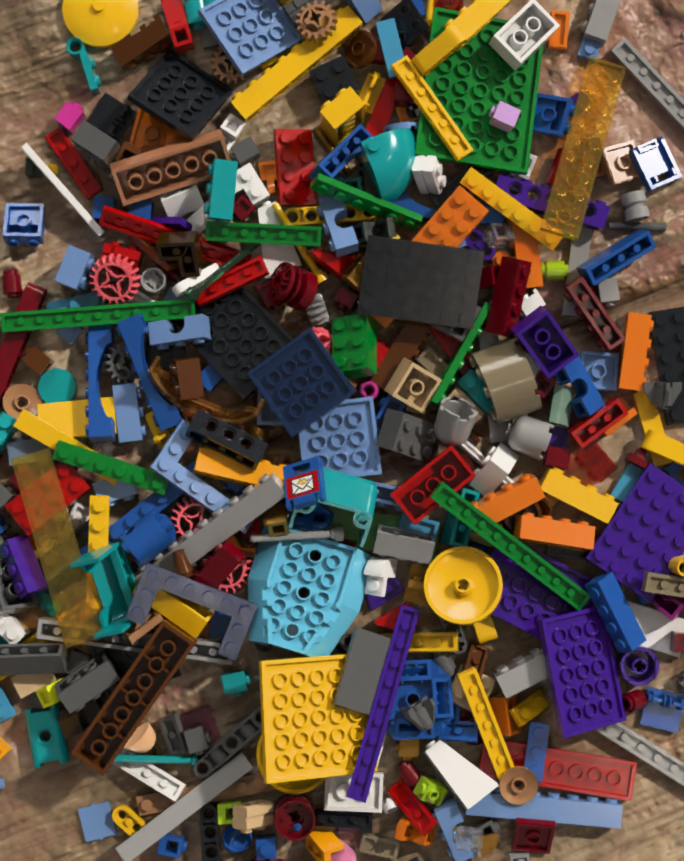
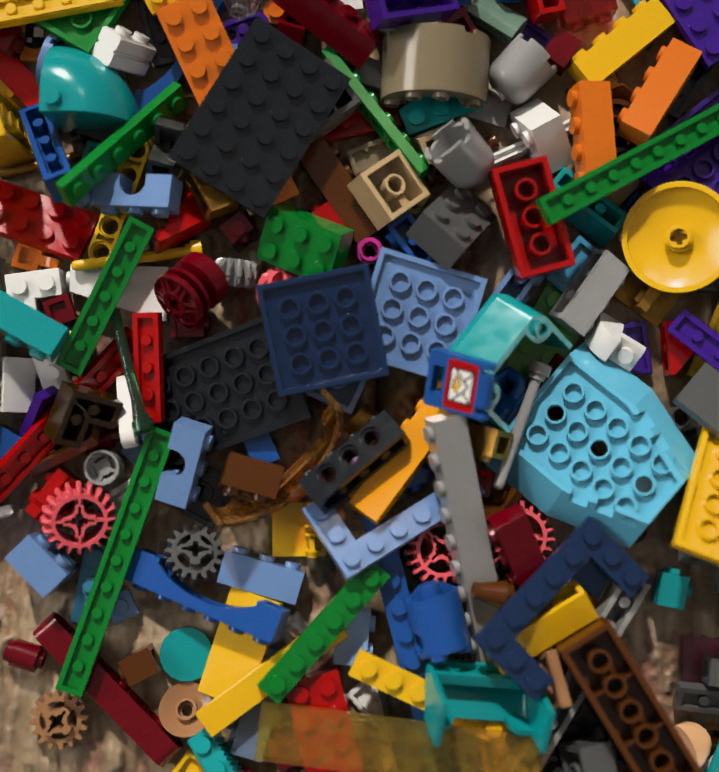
camera: 65 degrees left, 0 degrees up
blue arch [116,312,185,431] -> none

